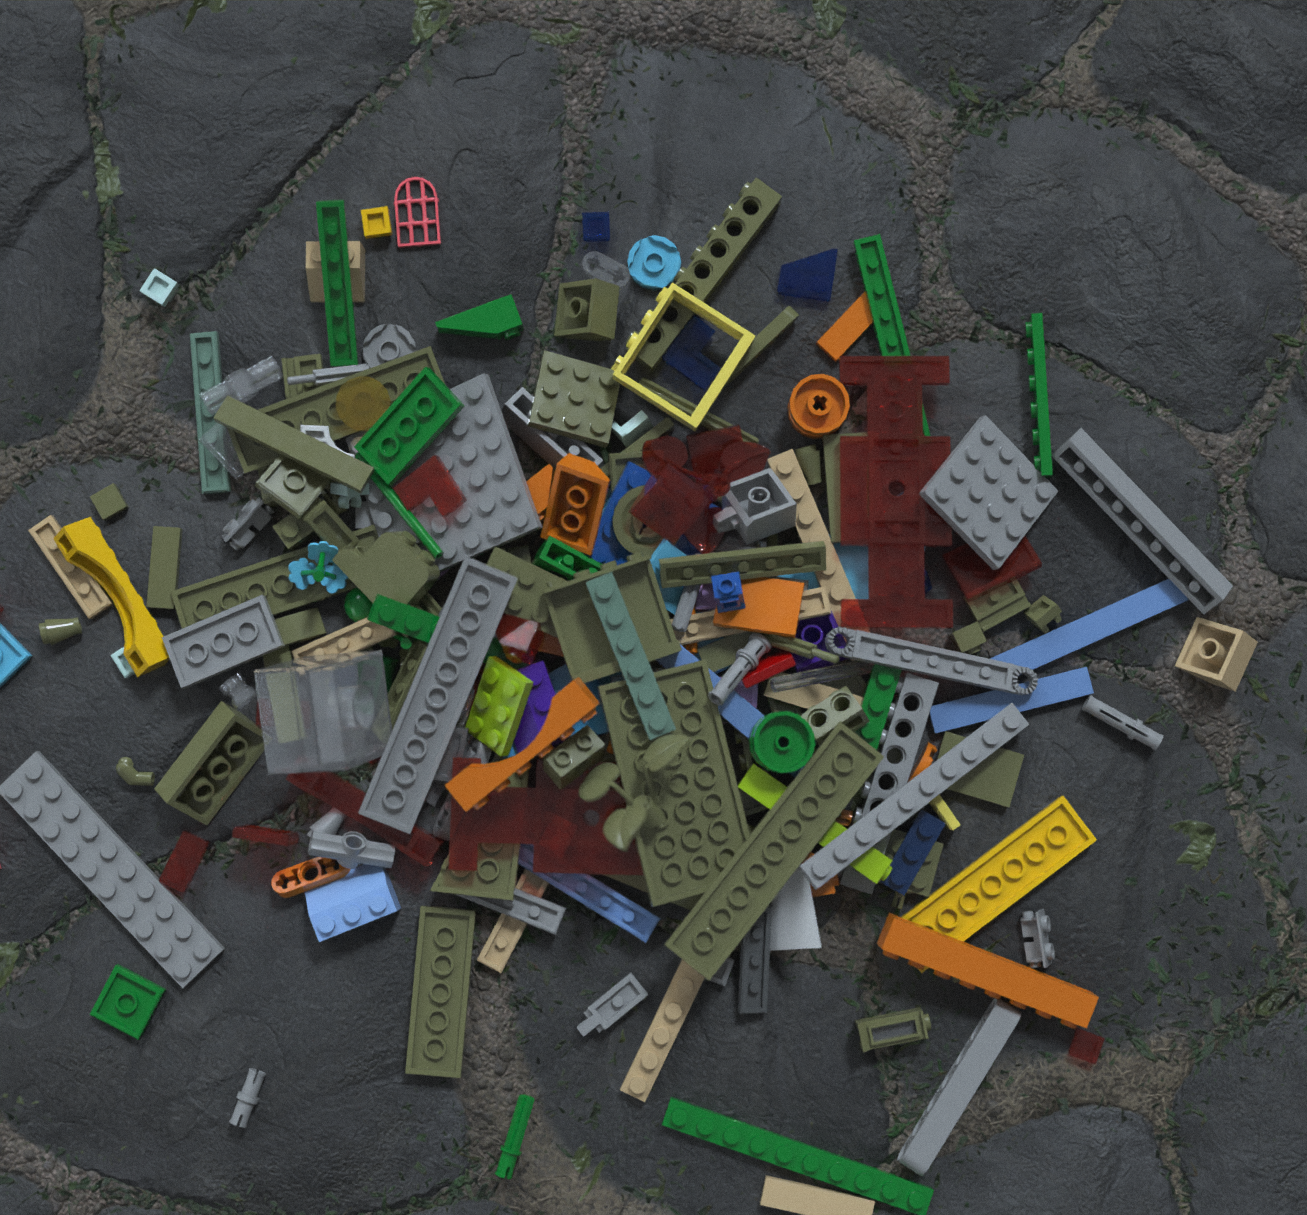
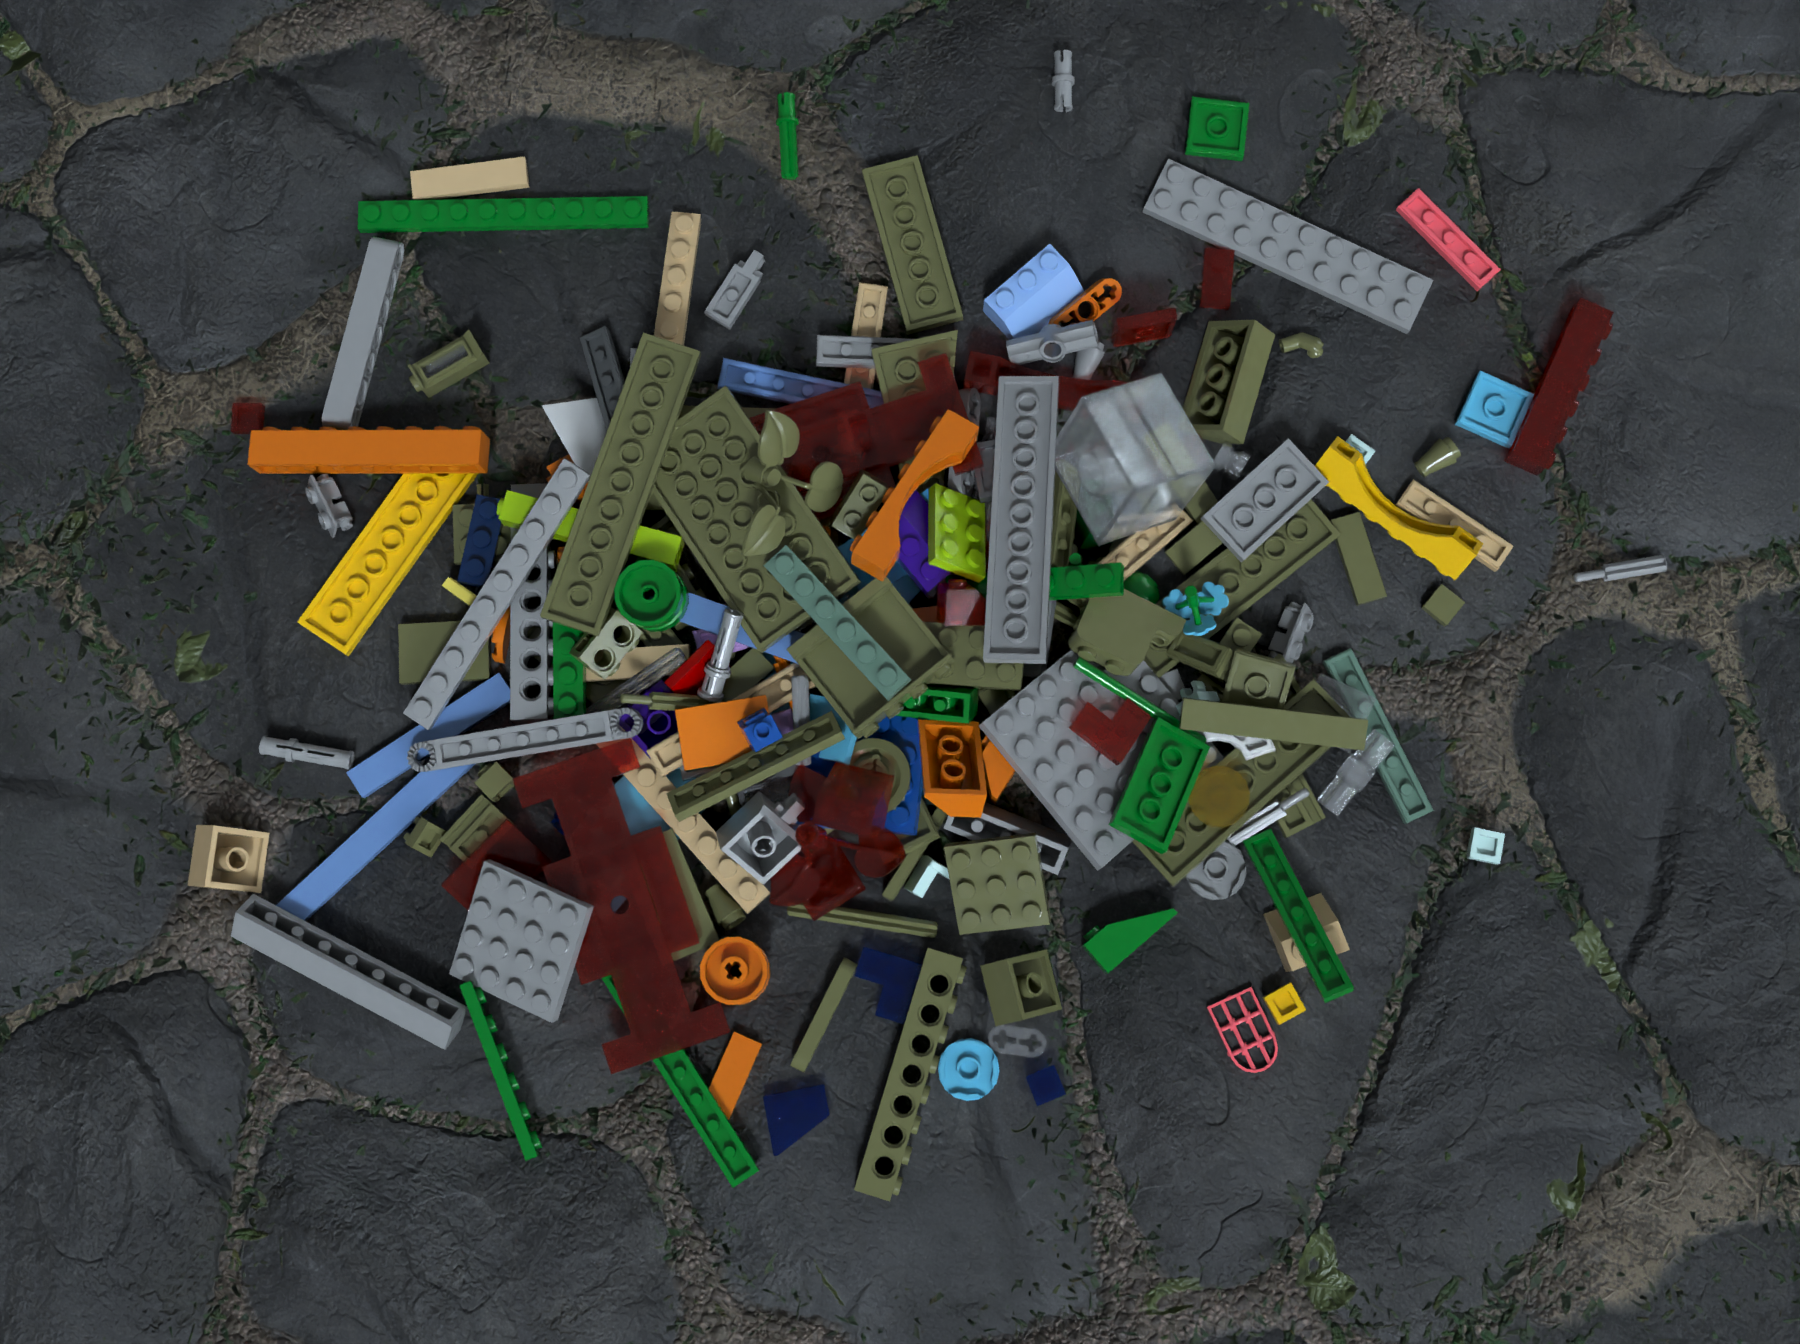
camera: 160 degrees right, 5 degrees down
light yellow window [611,282,755,431] -> none

